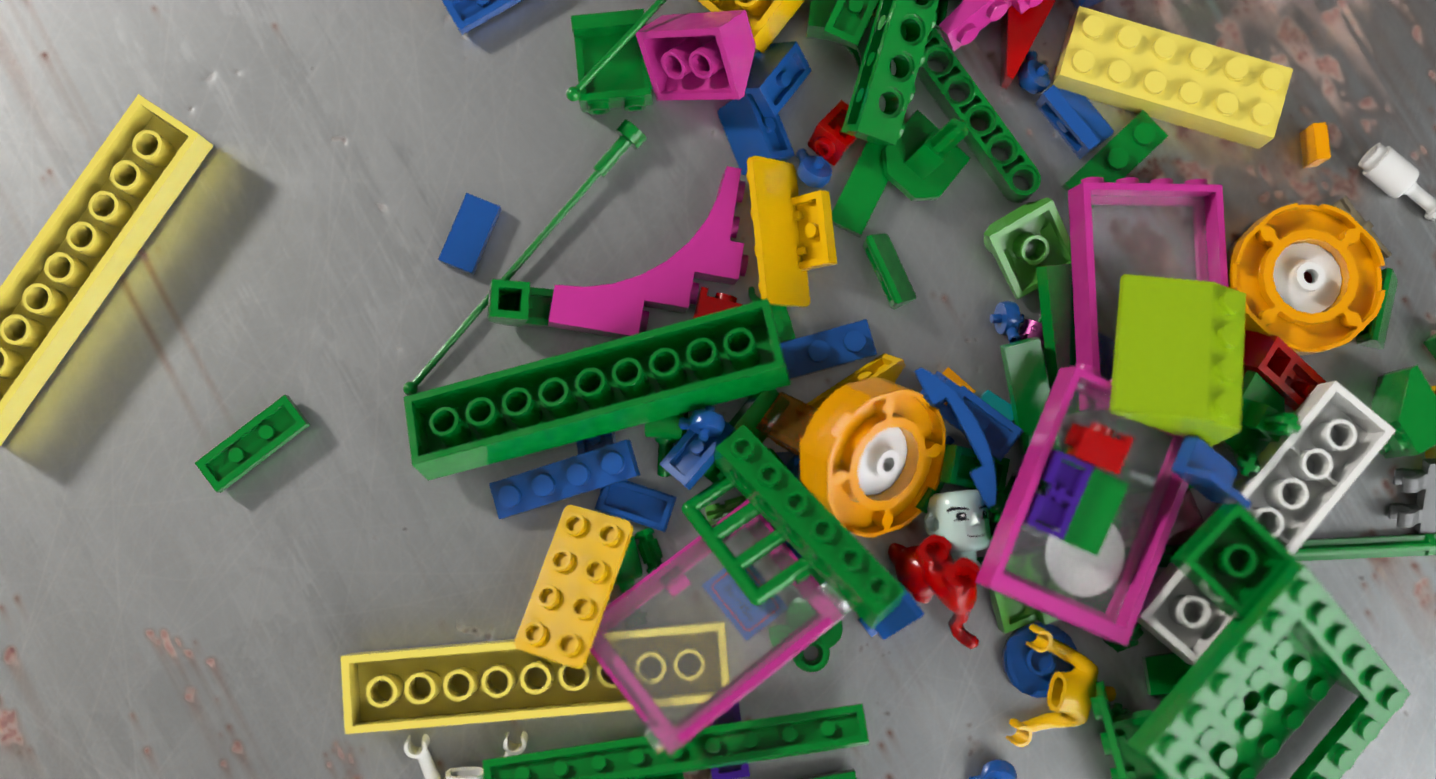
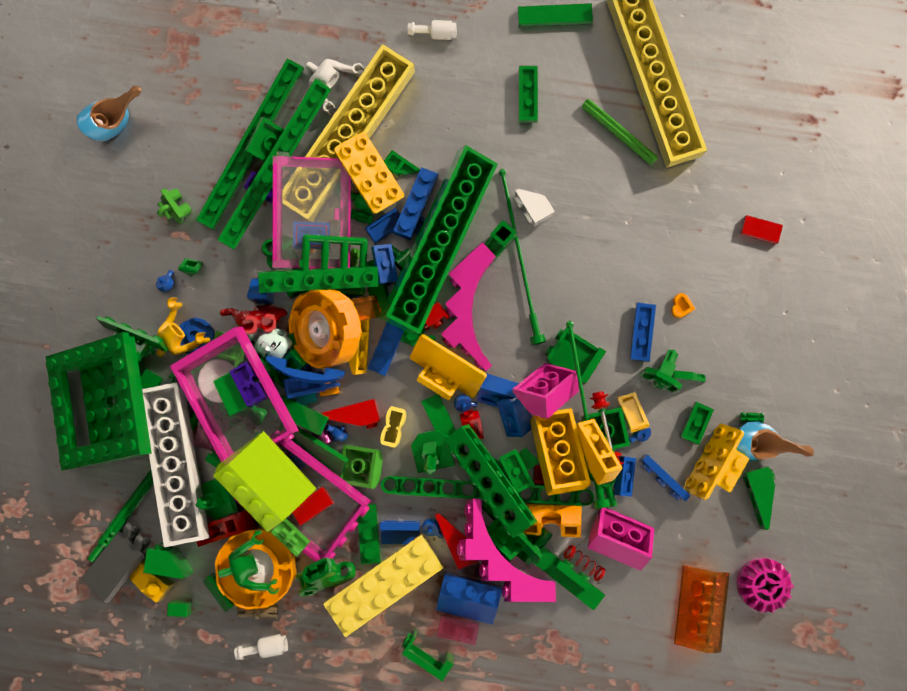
camera: 130 degrees right, 0 degrees up
blue tile [438,193,502,275] -> none
blue piece [679,406,725,441] -> none
green slope [863,233,917,310] -> none
red brick [1065,421,1135,475] -> none
green brick [1169,503,1298,618] -> none
blue panel [1171,435,1252,510] -> none
green piece [1234,446,1261,477] -> none
light orange tile [1299,122,1331,168] -> none
none -> green slope [178,258,203,277]
none -> green piece [218,530,280,594]
none -> bright green hips [271,518,311,557]
none -> red tile [292,487,334,526]
none -> green piece [296,557,356,597]
none -> red slope [321,399,381,429]
none -> light yellow brick [380,406,407,448]
none -> green tile [384,150,420,177]
none -> white piece [408,20,457,40]
none -> white slope [514,189,555,227]
none -> green tile [518,3,593,27]
none -> bright green axle [582,99,658,165]

